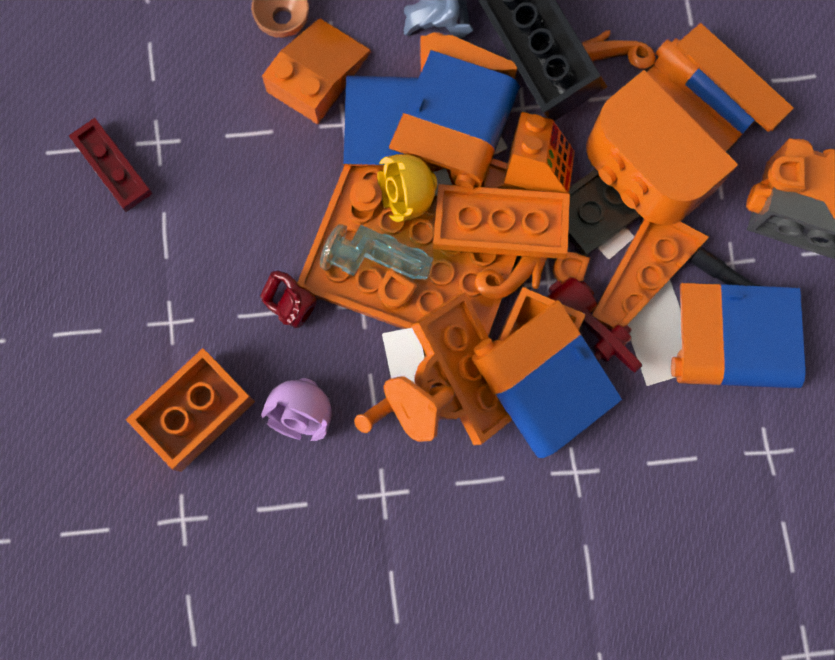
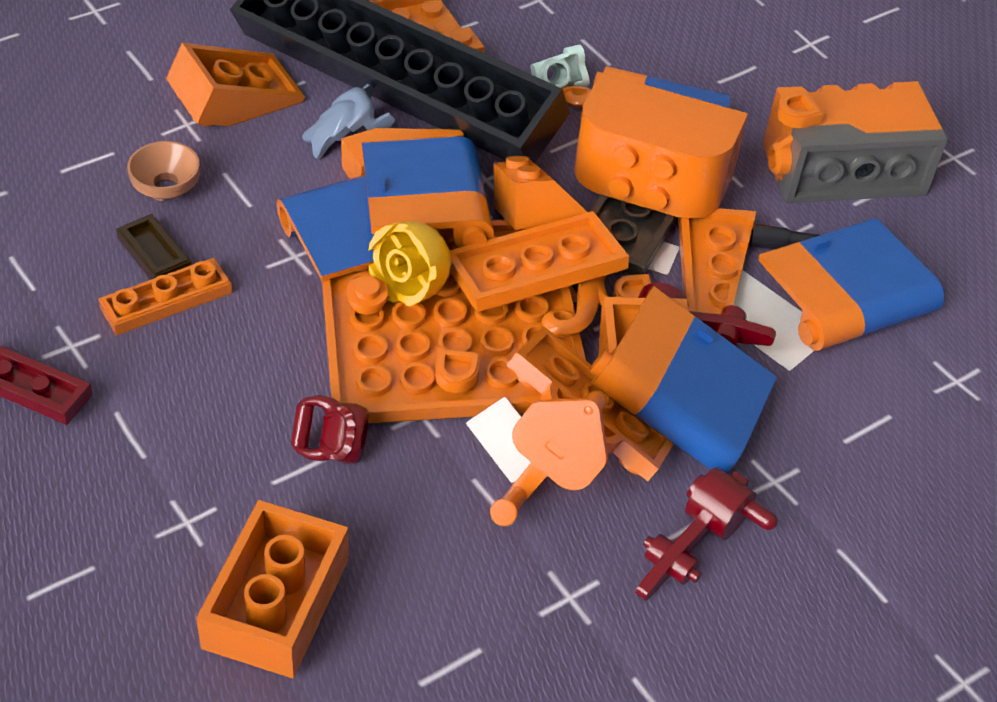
camera: 30 degrees left, 30 degrees down
lavender cylinder [261,378,332,441] -> none
orange slope [262,18,371,124] -> none
clear light blue piece [320,224,434,279] -> none
orange panel [676,23,794,132] -> none
none -> orange tile [98,258,232,336]
none -> dark brown tile [116,214,192,280]
none -> light aqua plate [530,44,590,88]
none -> dark red piece [635,467,778,601]

